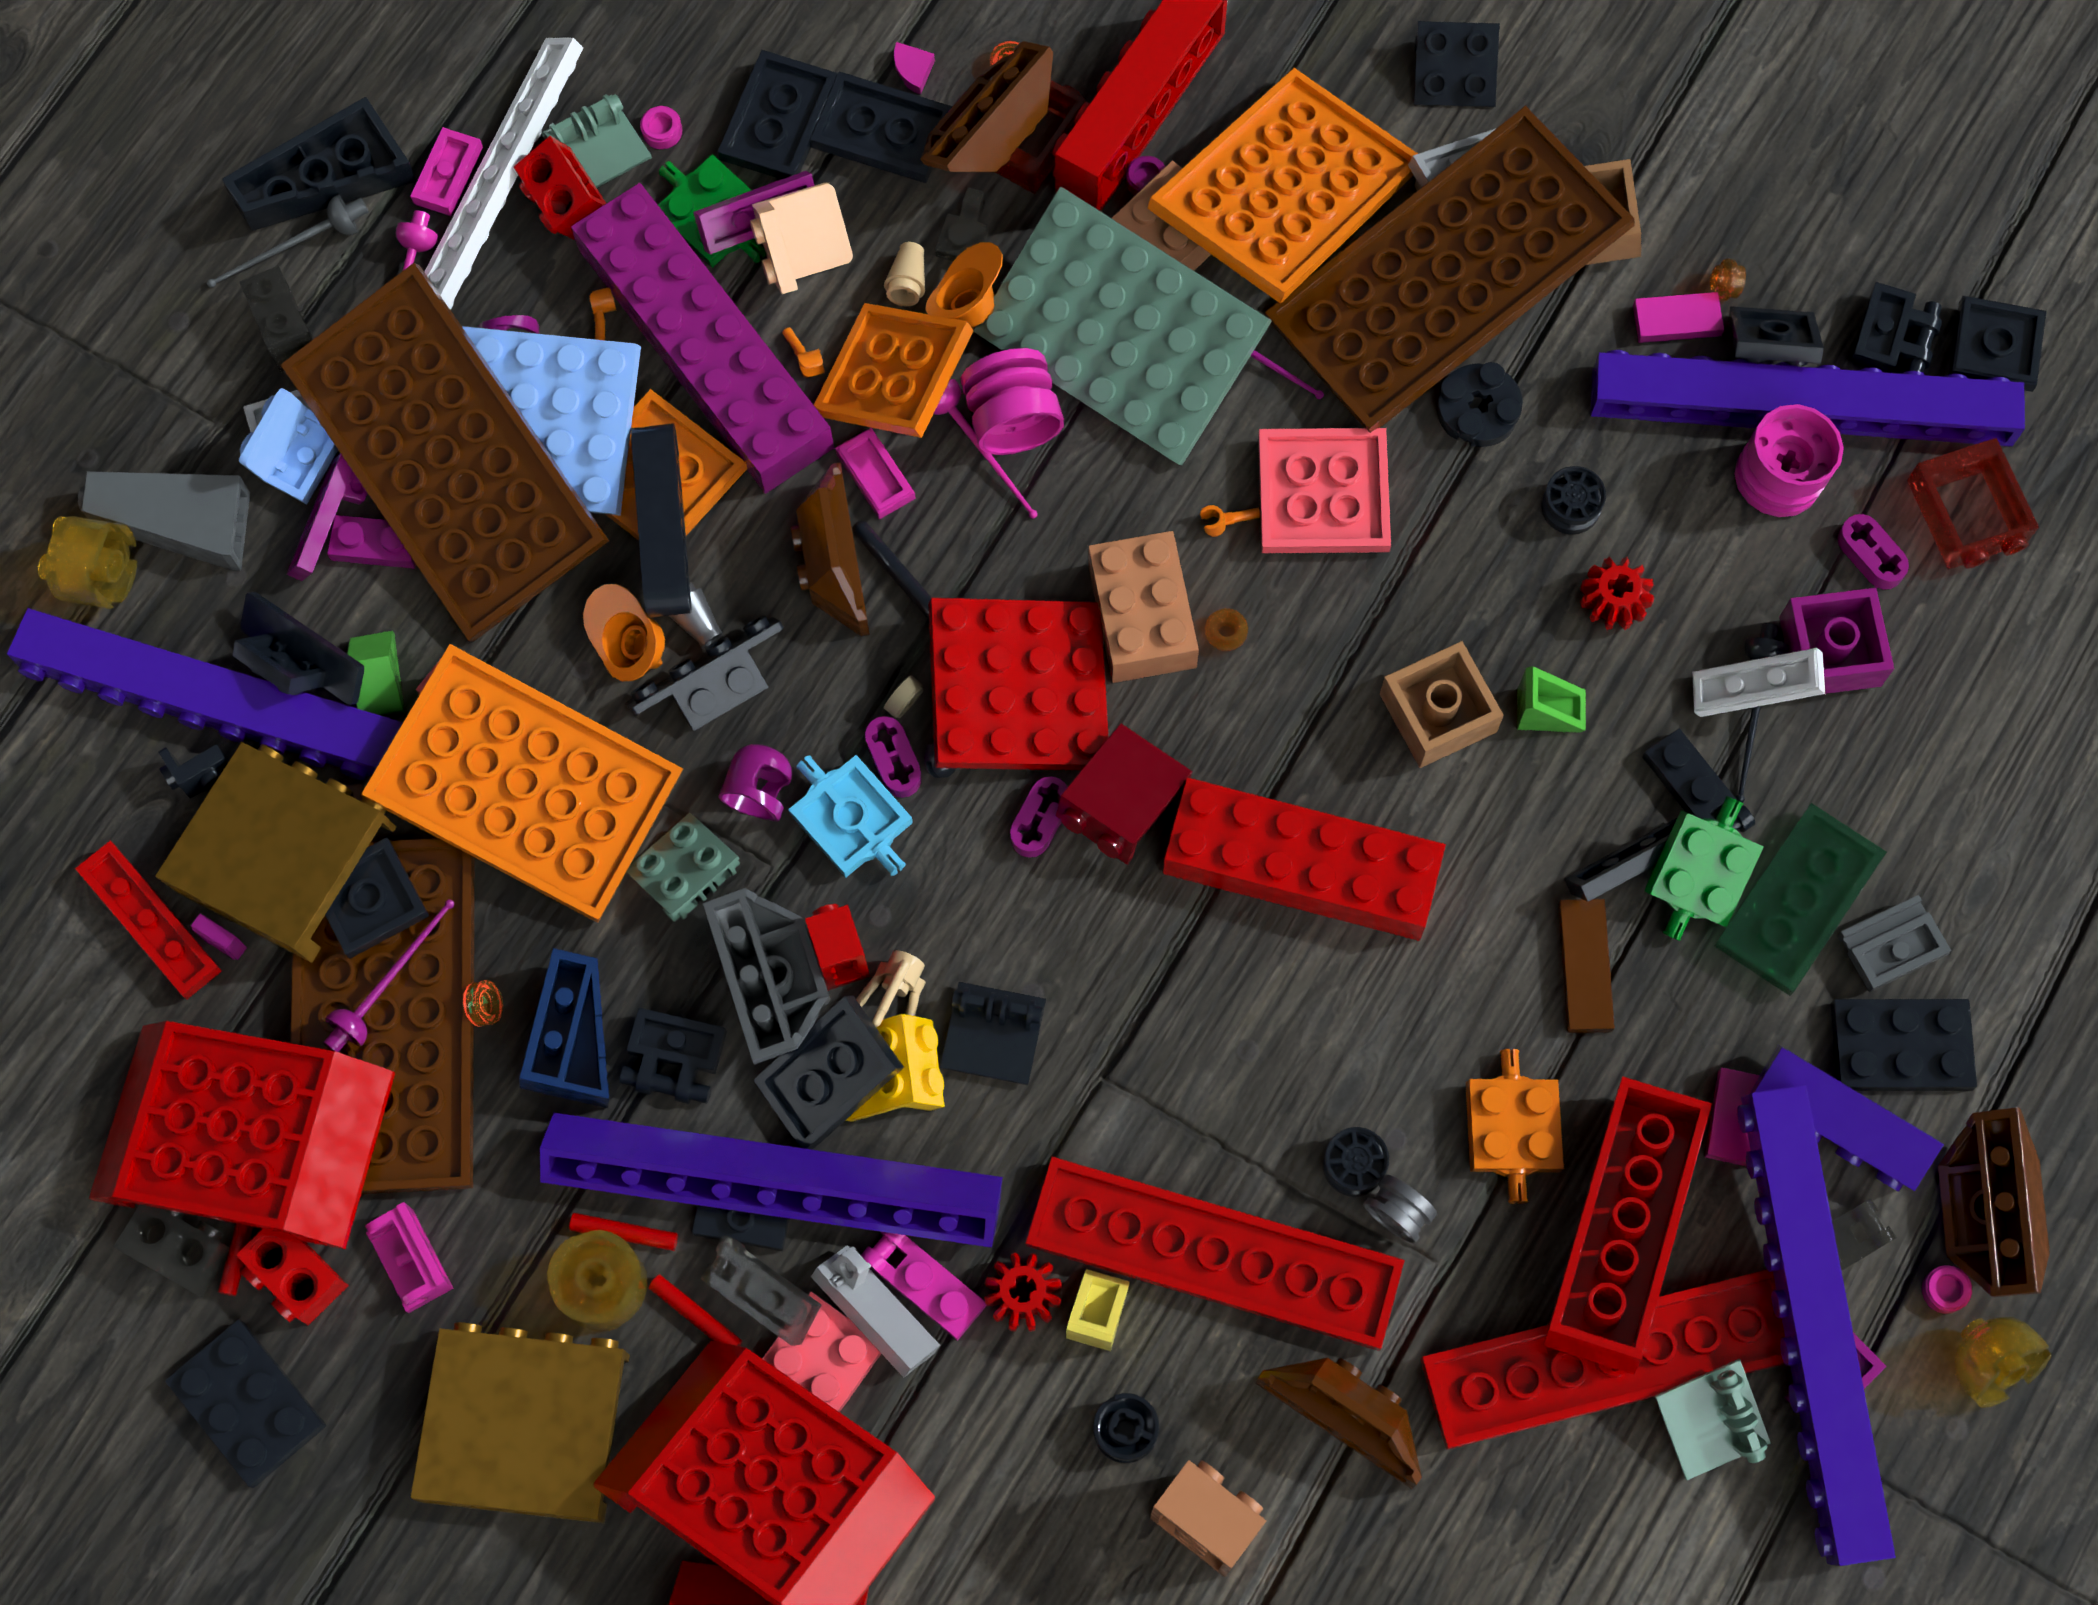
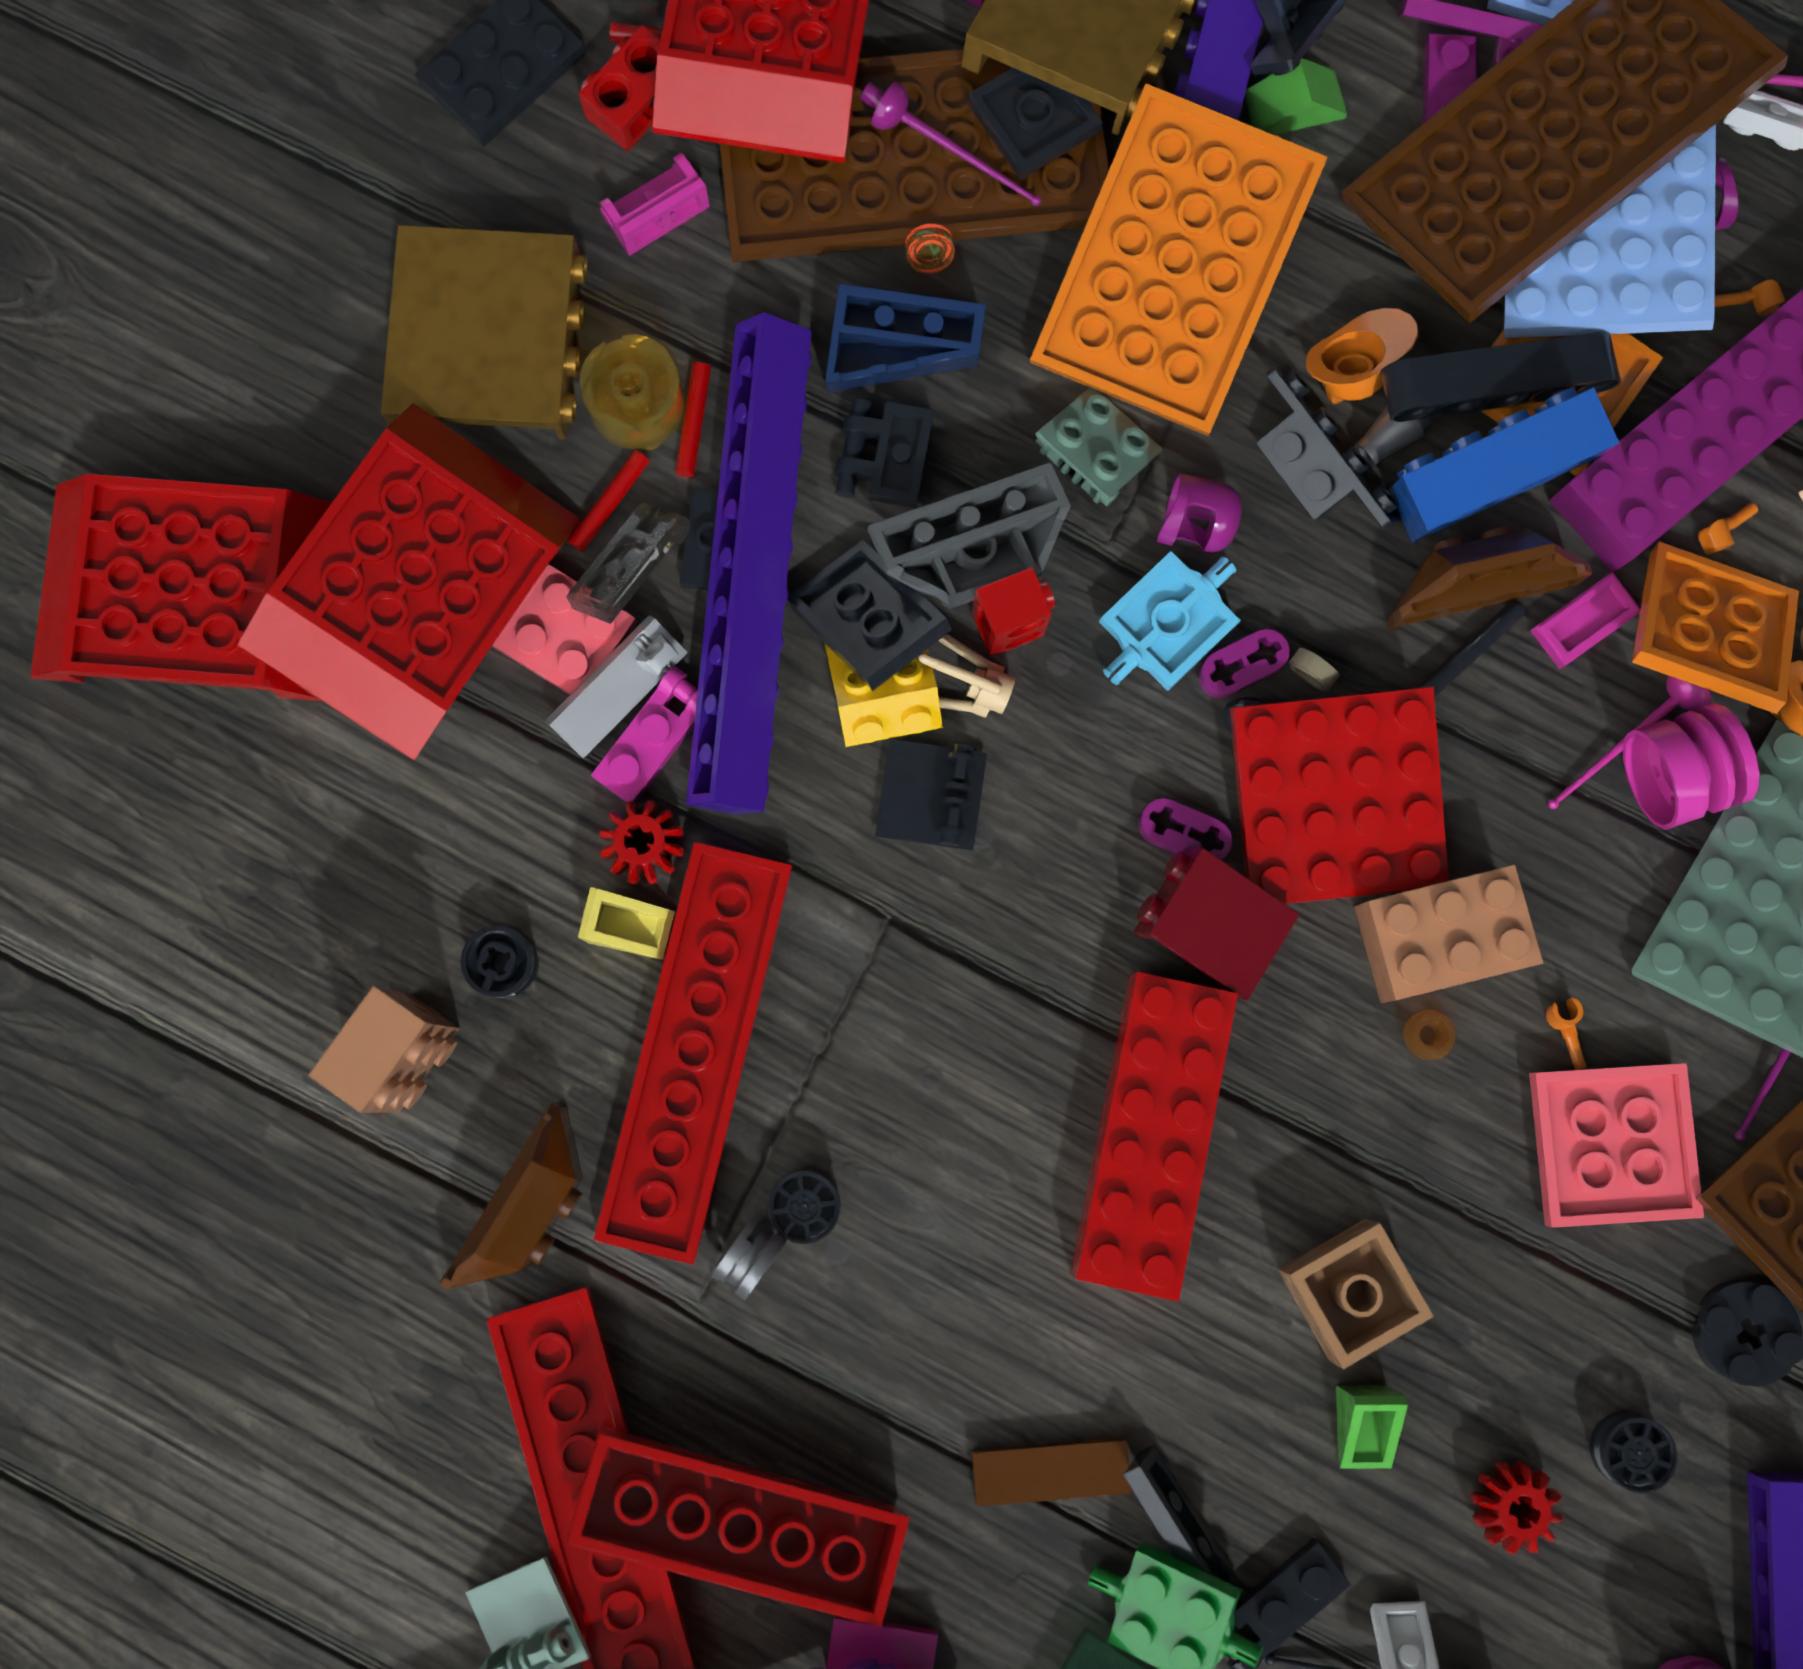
camera: 80 degrees right, 10 degrees up
orange plate [1466,1049,1564,1204] -> none
none -> blue brick [1388,387,1619,543]

